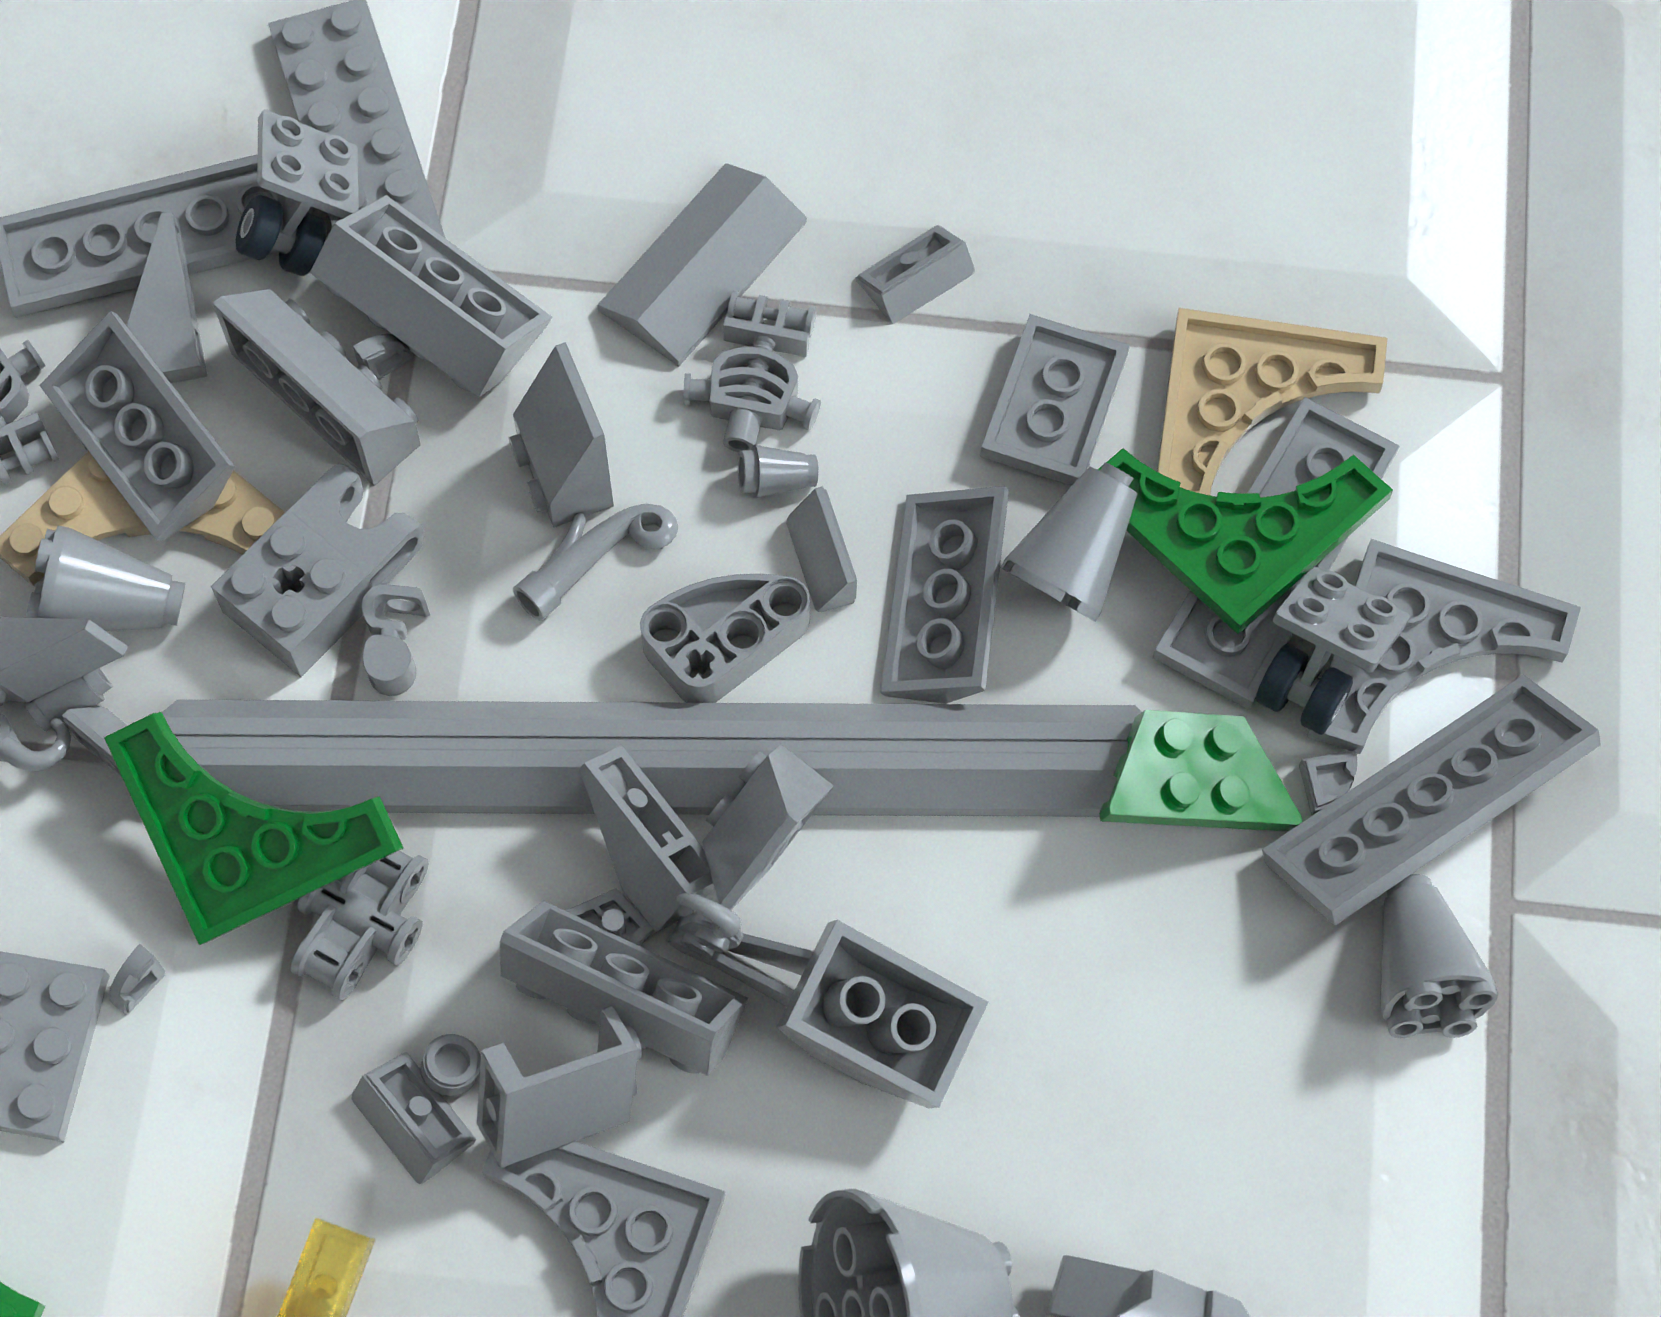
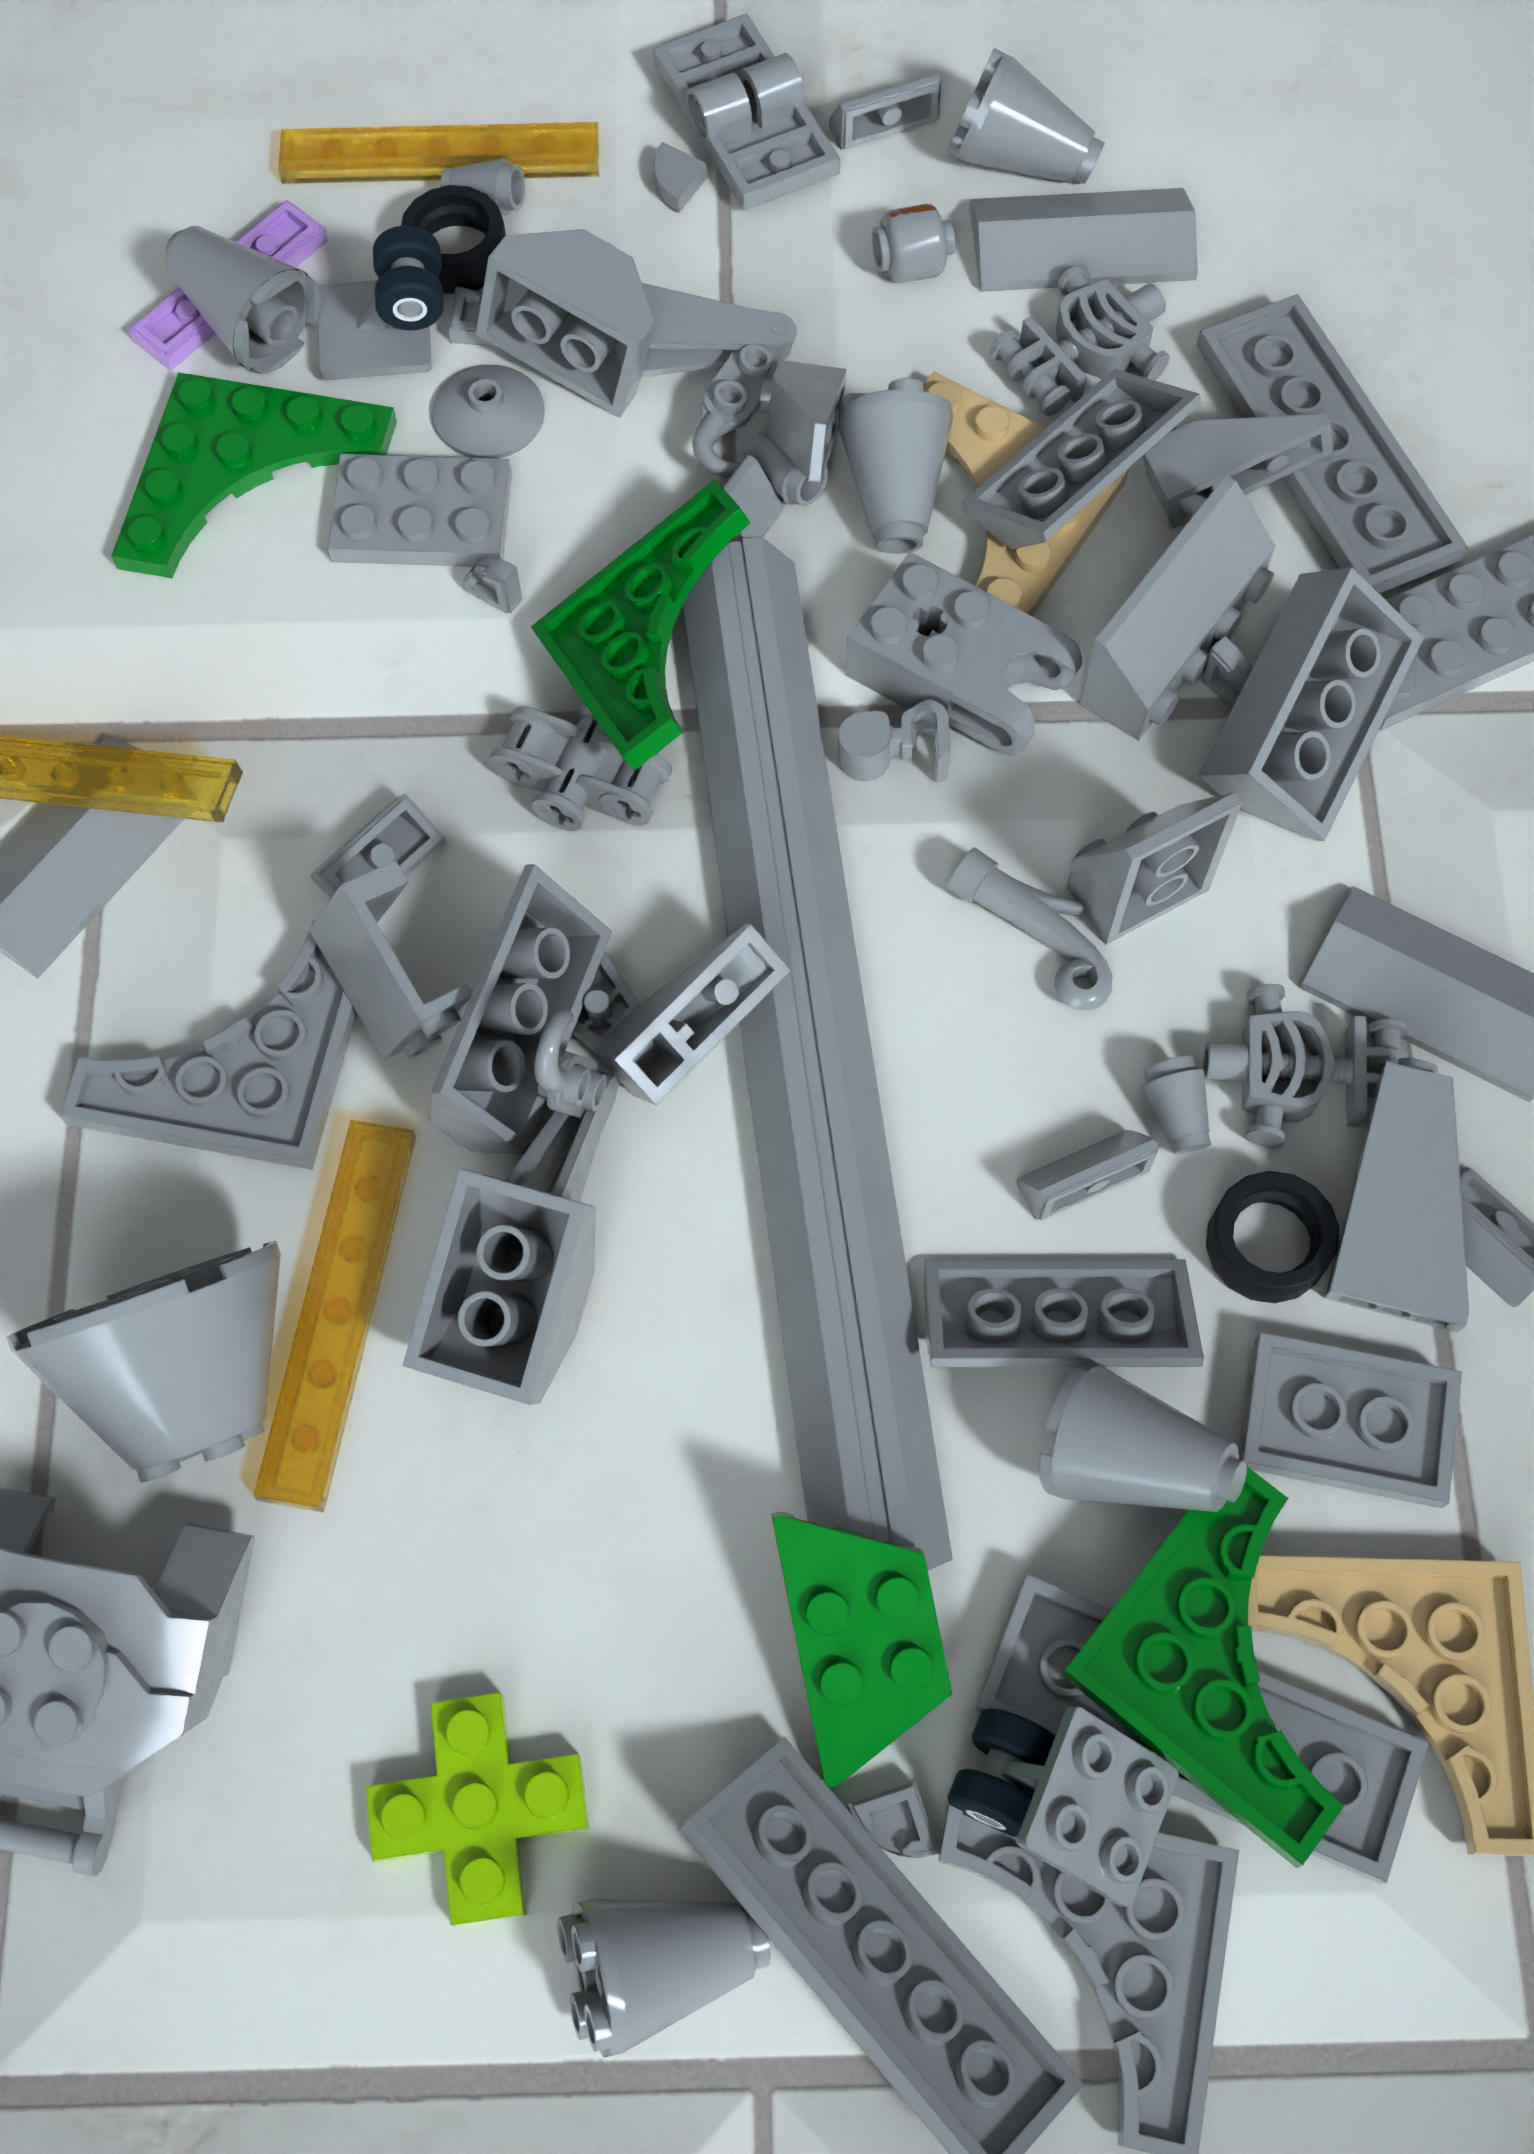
camera: 85 degrees right, 0 degrees up
light grey plate [235,109,359,276] -> none
light grey tile [421,1034,481,1096] -> none
light grey beam [640,573,810,703] -> none
light grey slope [702,744,834,910] -> none
none -> clear yellow tile [253,1120,416,1513]
none -> lime plate [366,1692,589,1927]
none -> black tyre [1206,1171,1339,1304]
none -> light grey slope [1325,1058,1469,1333]

